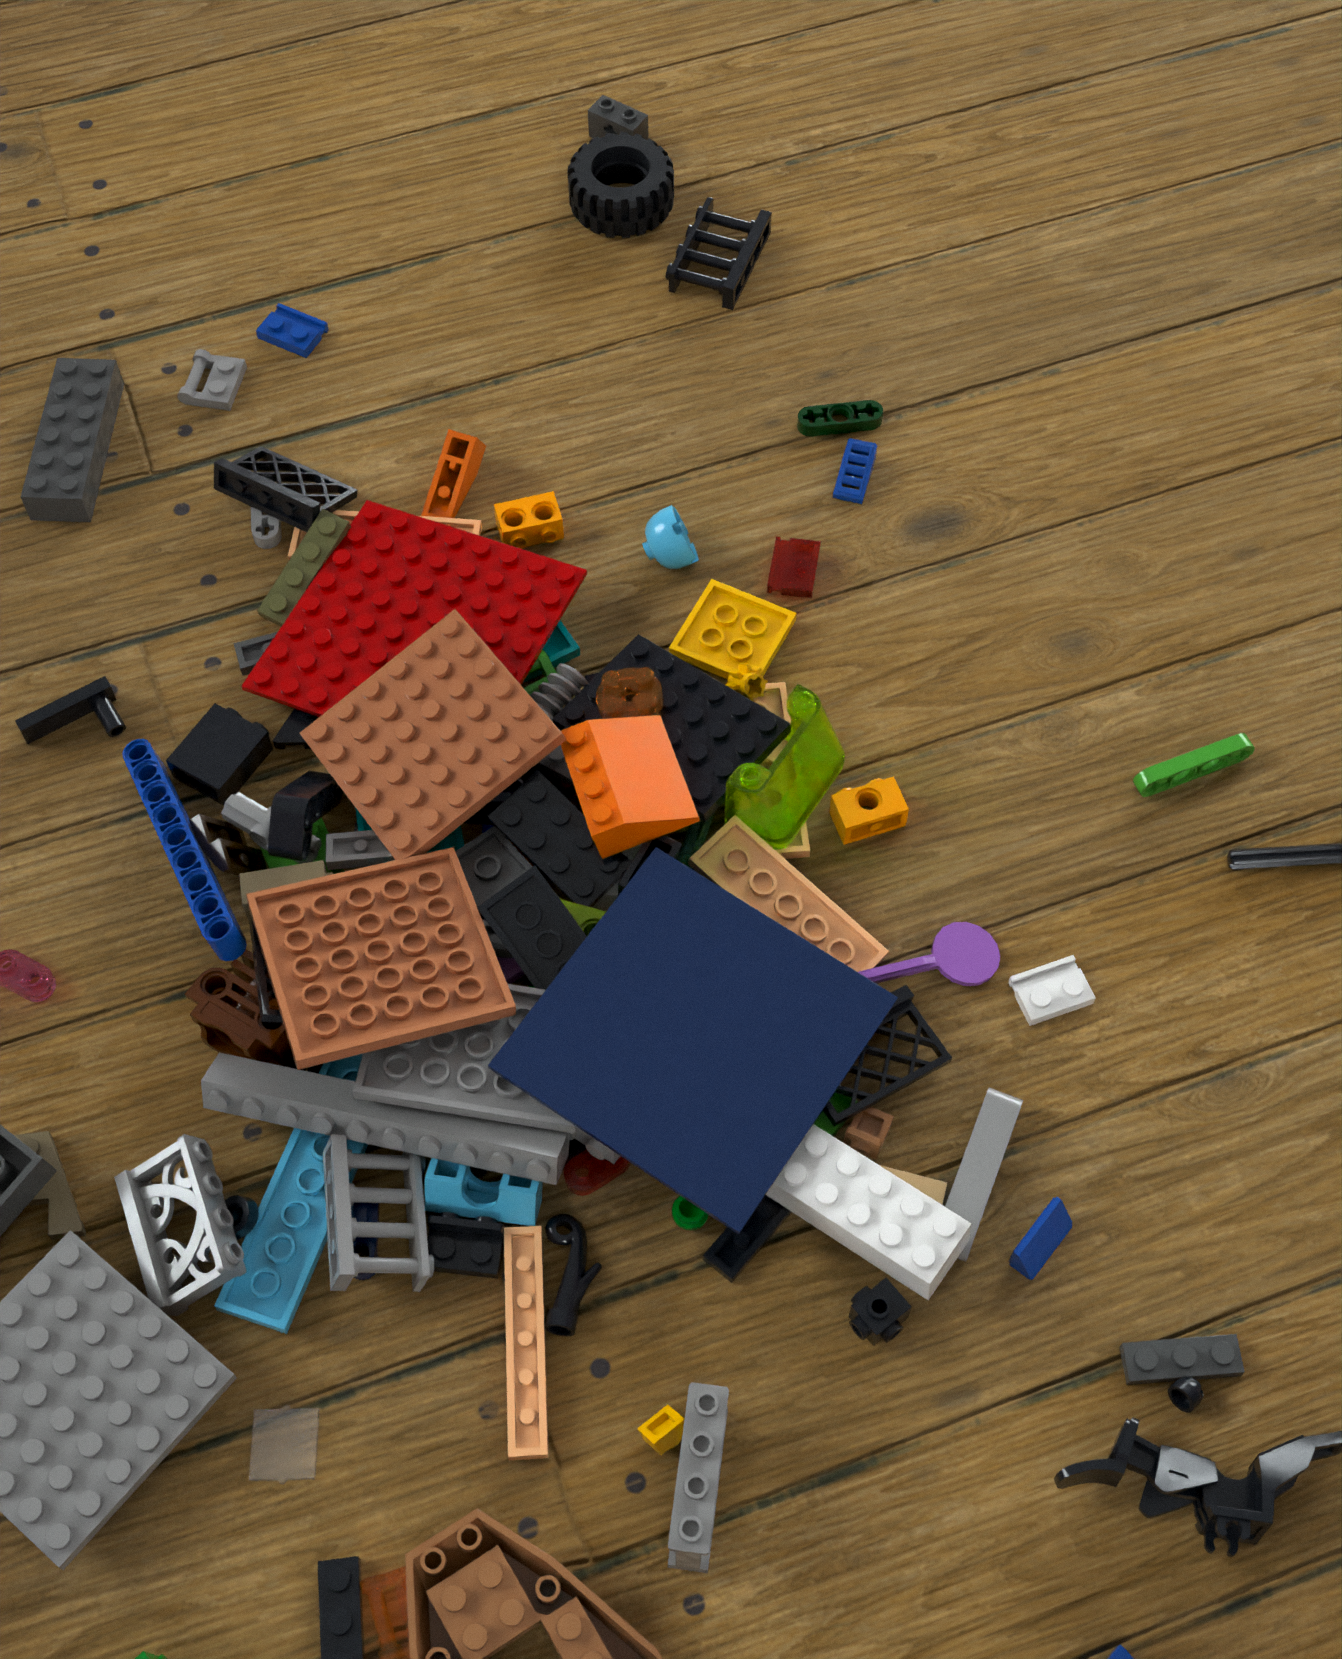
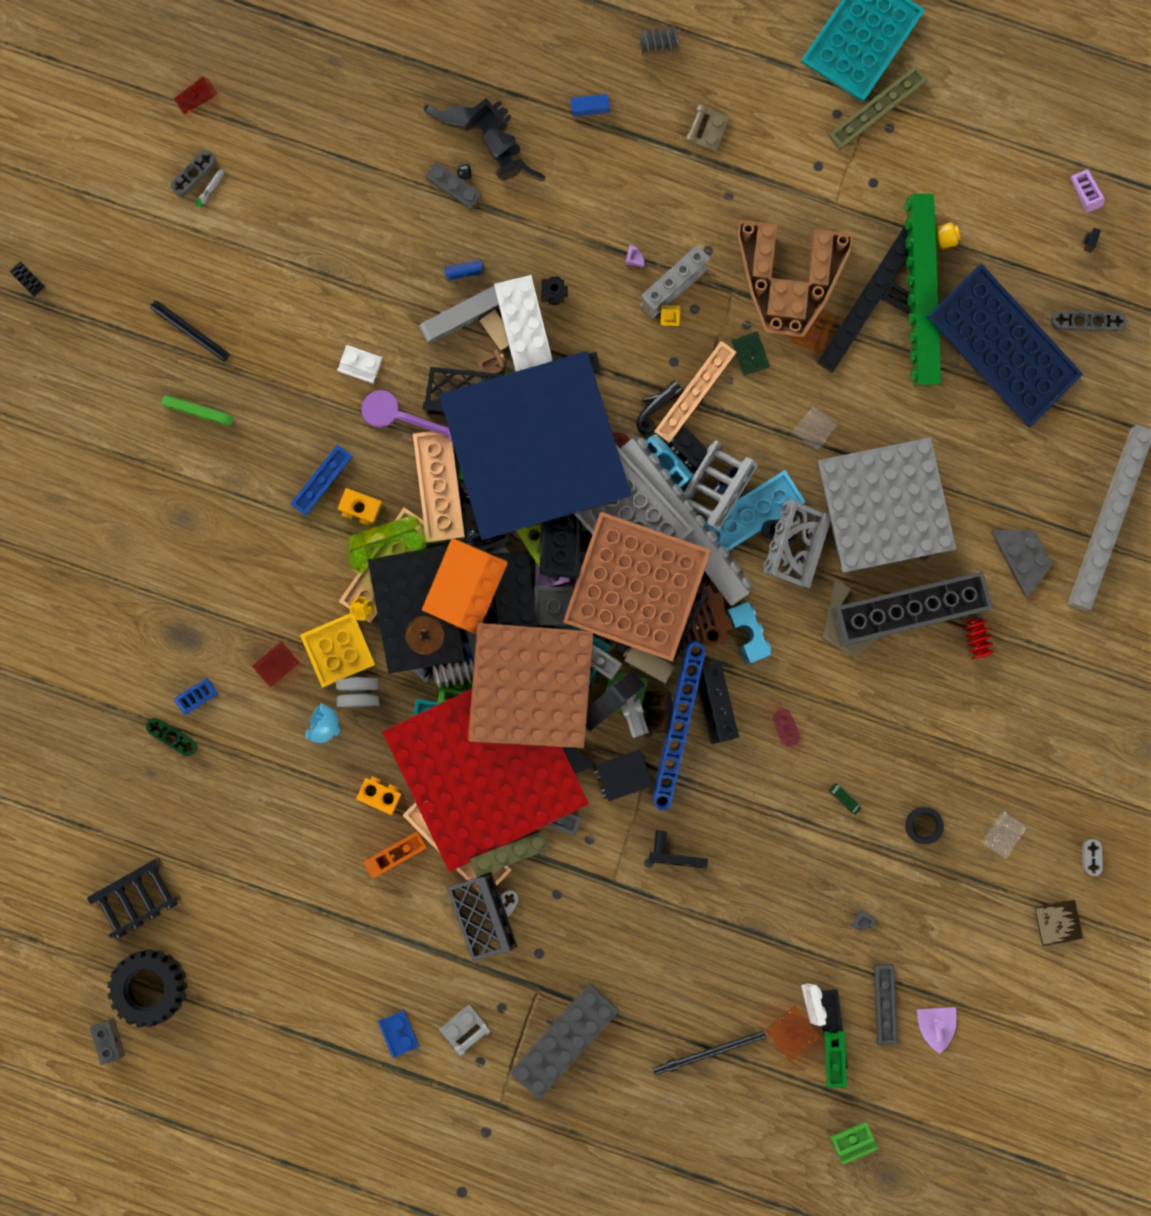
camera: 140 degrees left, 25 degrees up
none -> blue plate [290,444,353,516]
none -> light grey wheel [336,677,379,707]
none -> lavender tile [626,245,644,268]
none -> black fence [693,661,740,744]
none -> medium azure arch [725,602,771,665]
none -> clear green plate [731,331,770,377]

